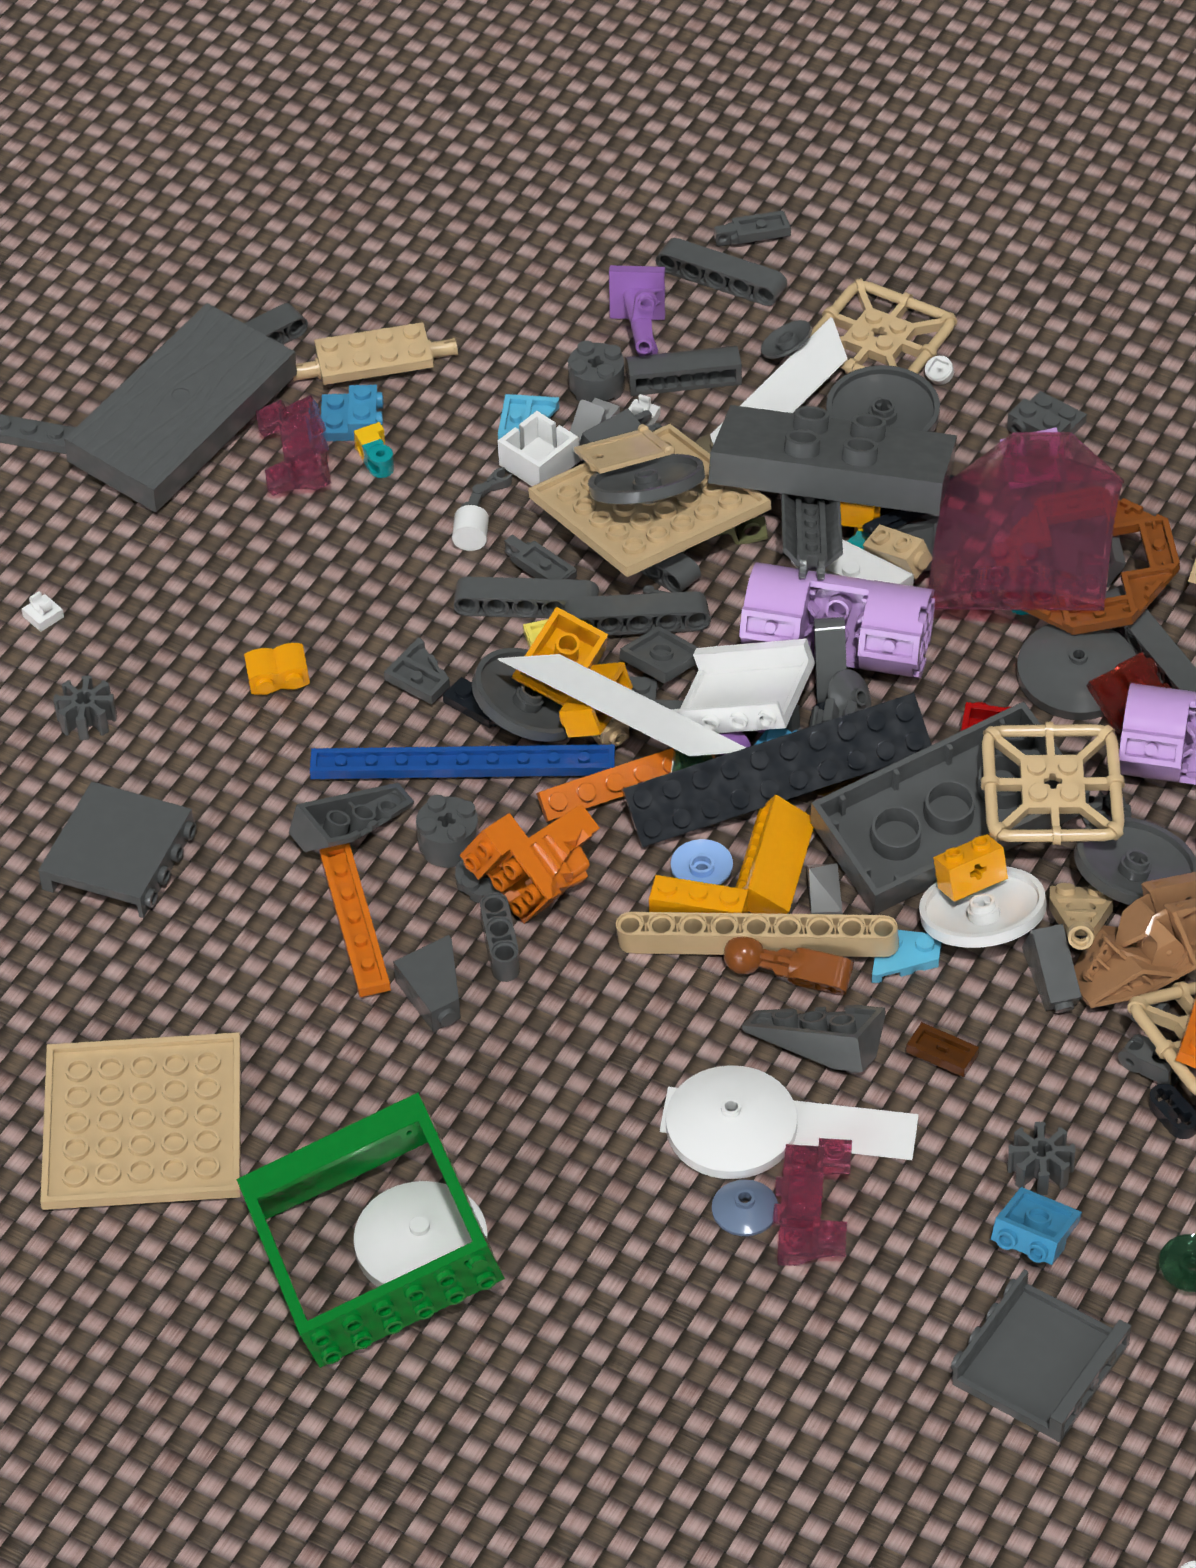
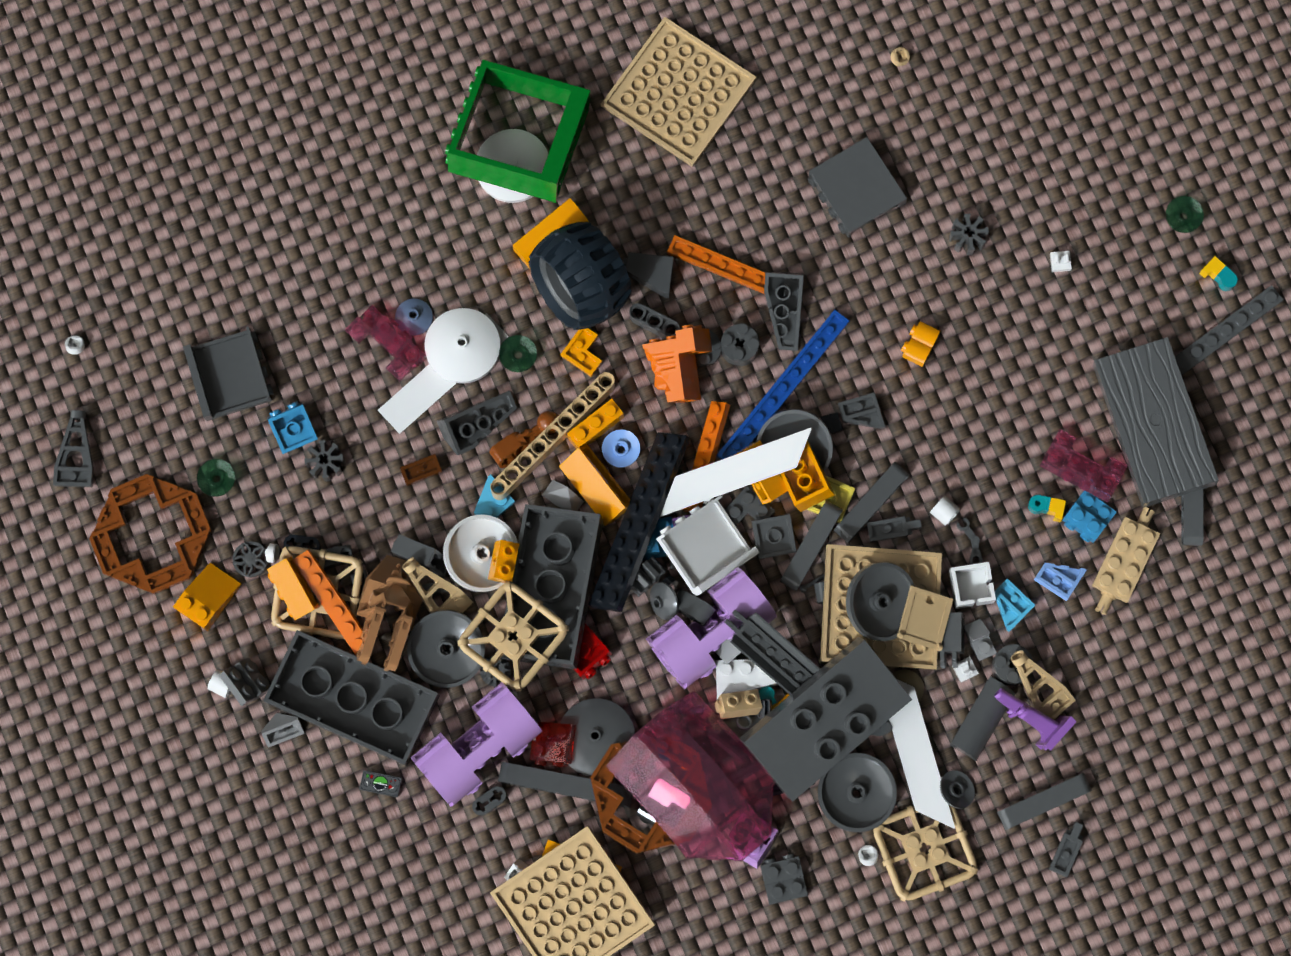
camera: 130 degrees right, 30 degrees up
none -> clear green dish [499,335,537,373]
none -> light orange brick [512,198,589,270]
none -> black wheel [529,222,632,330]
none -> light orange plate [560,328,602,377]
none -> tan plate [1010,650,1076,720]
none -> light blue wing [1034,563,1086,601]

